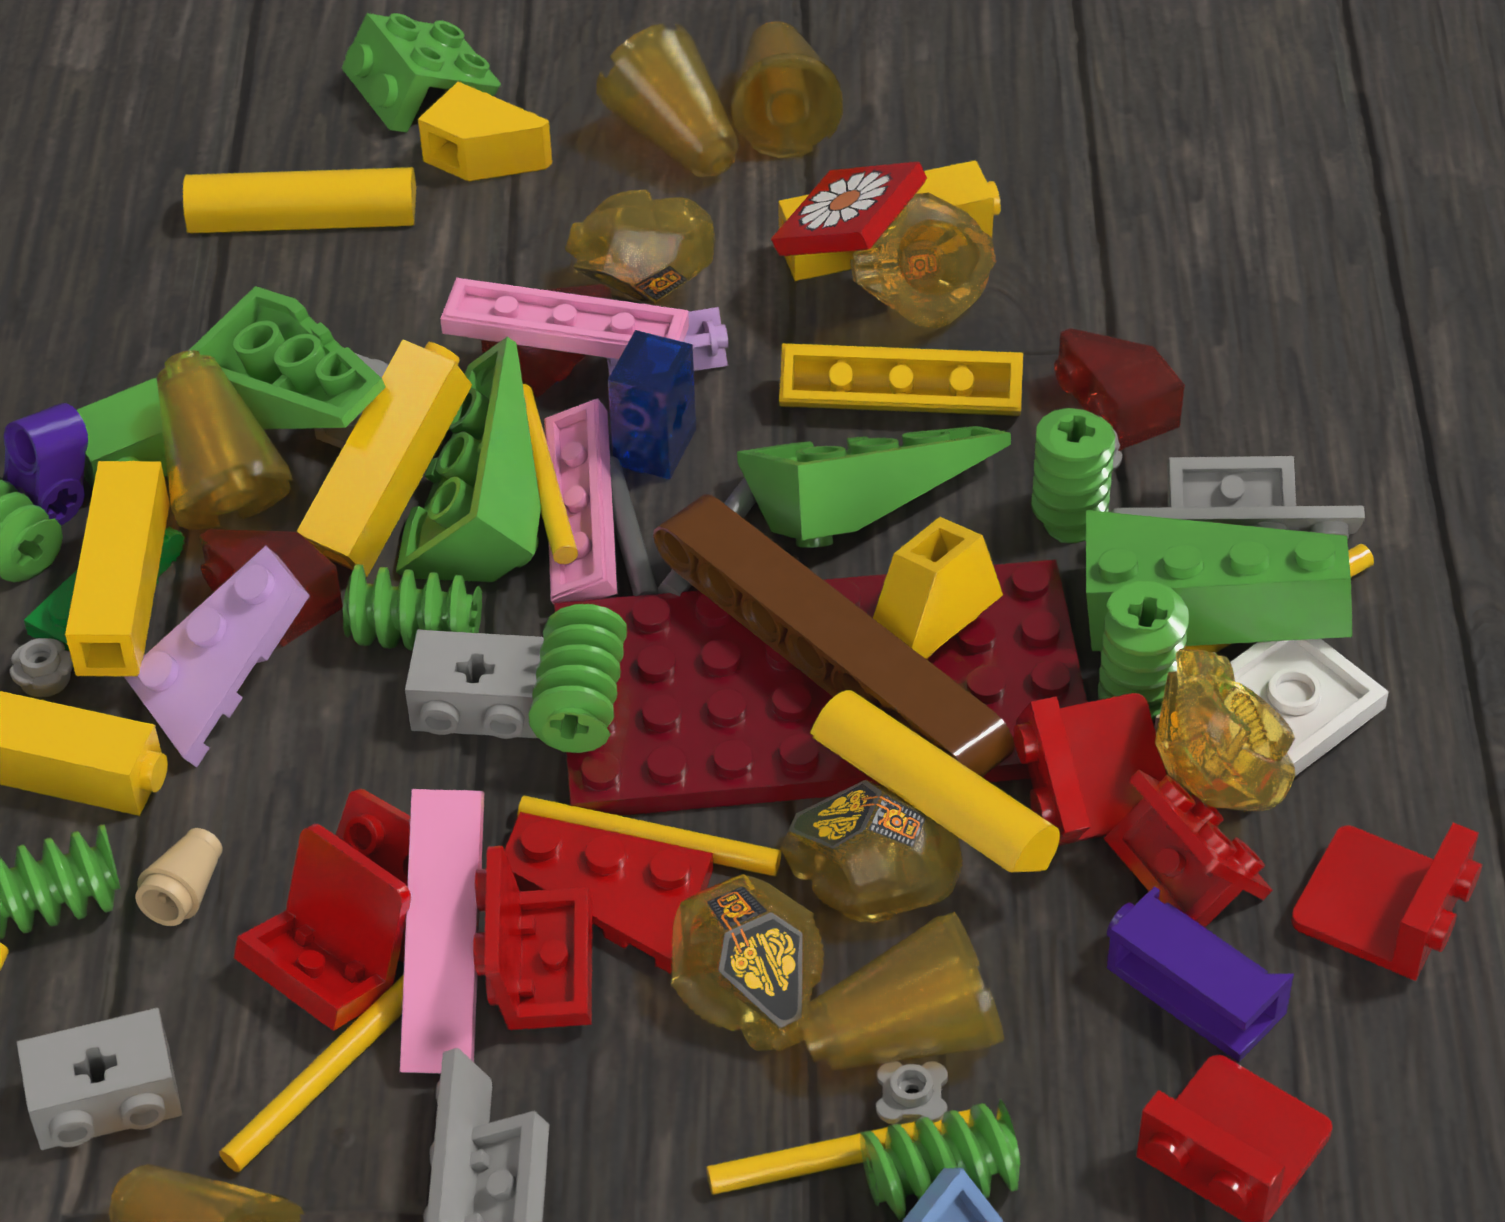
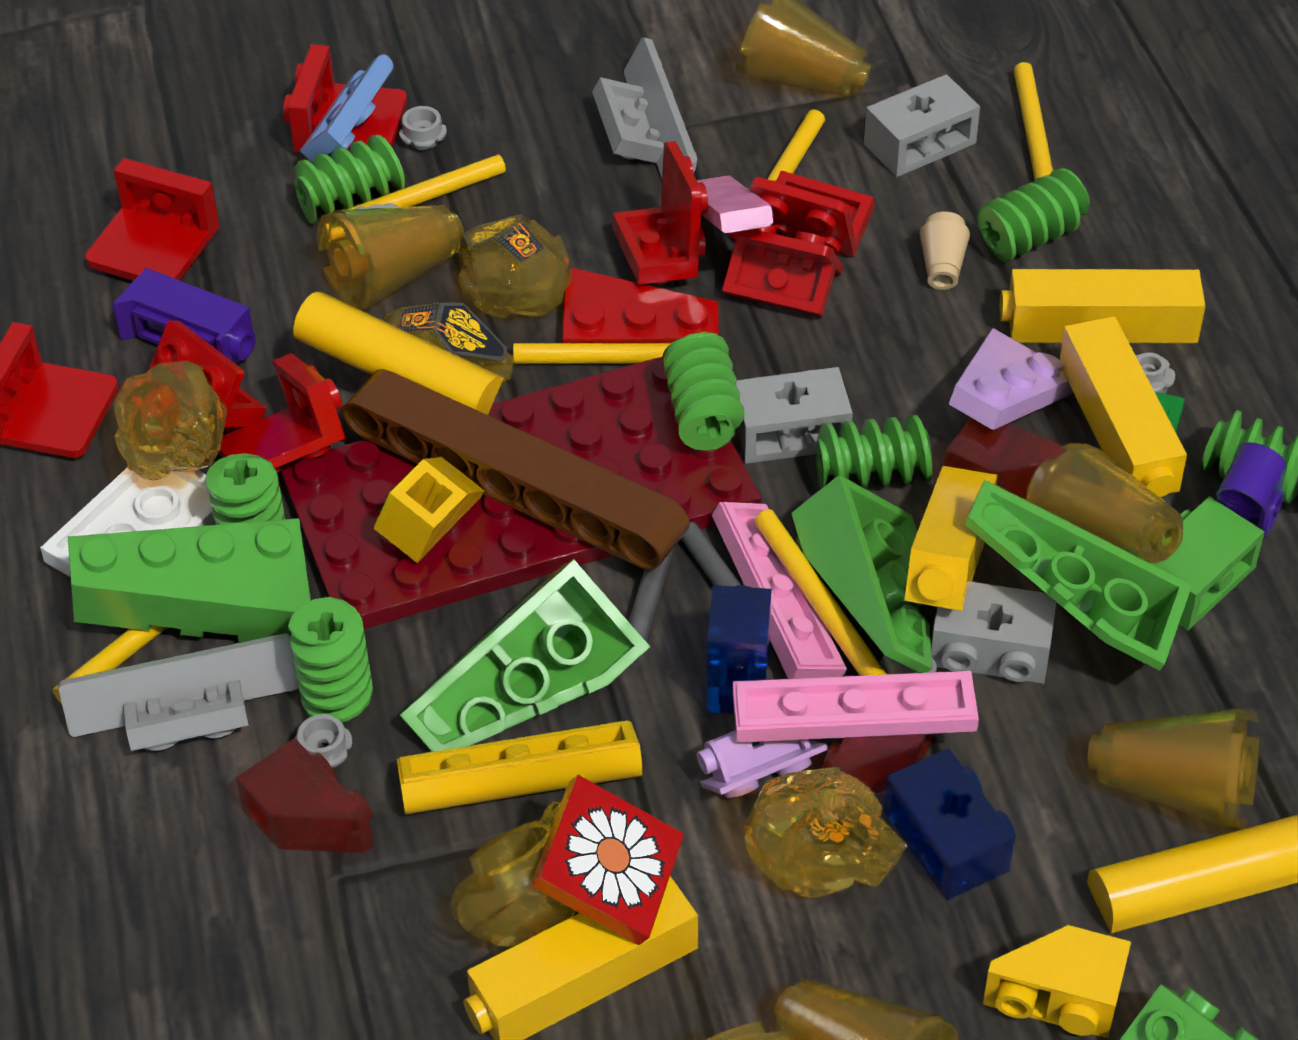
camera: 165 degrees right, 0 degrees up
none -> clear blue brick [883,748,1016,901]
none -> clear yellow cone [1088,708,1259,830]

